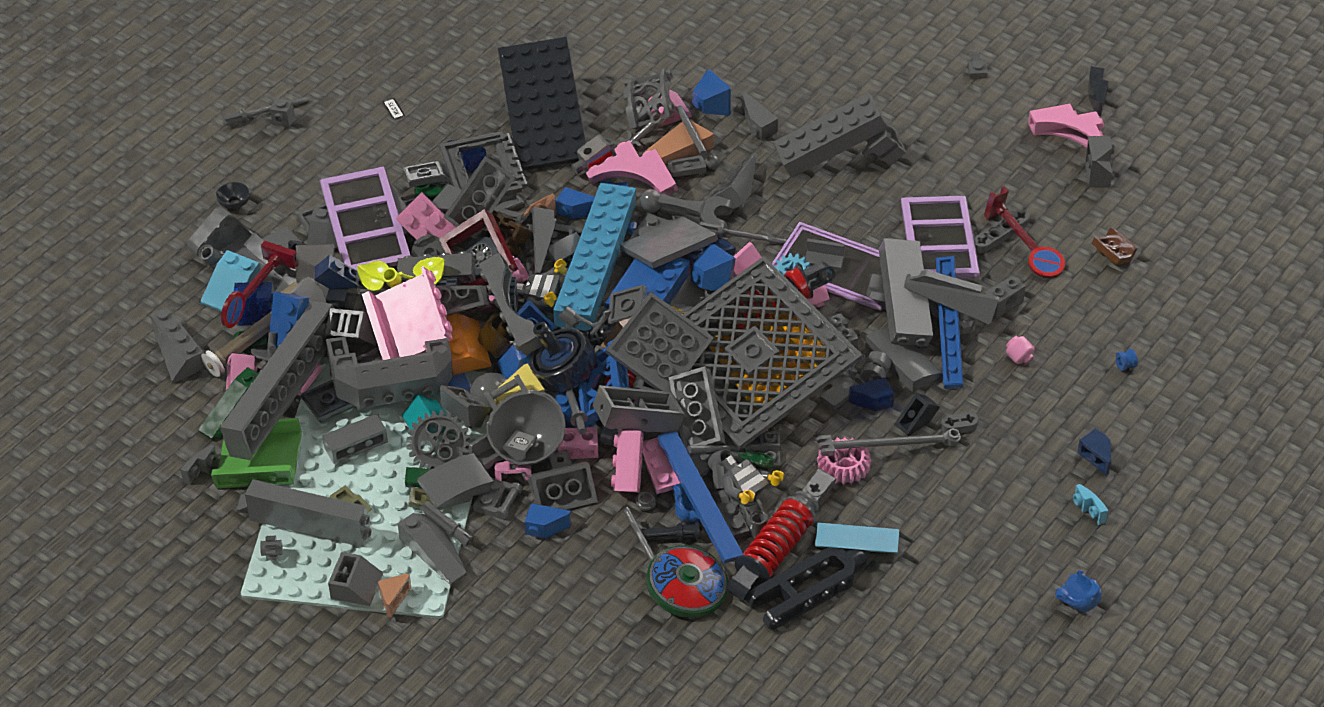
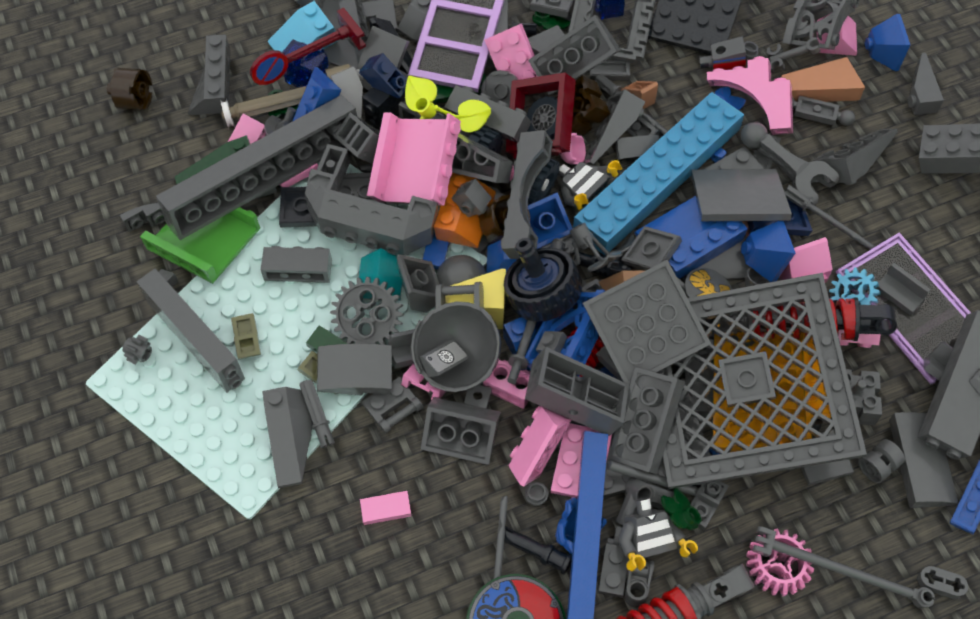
camera: 30 degrees right, 15 degrees up
dark grey slope [328,552,383,606] -> none
nougat slope [378,574,412,617] -> none
blue slope [525,503,571,538] -> none
blue slope [555,187,595,219] -> none
dark grey bar [676,105,707,156] -> none
clear blue slope [848,377,894,411] -> none
black slope [894,393,940,436] -> none
none -> dark brown brick [107,68,152,110]
none -> bright pink tile [360,491,411,525]
none -> dark grey brick [451,179,492,217]
none -> dark grey plate [536,331,567,353]

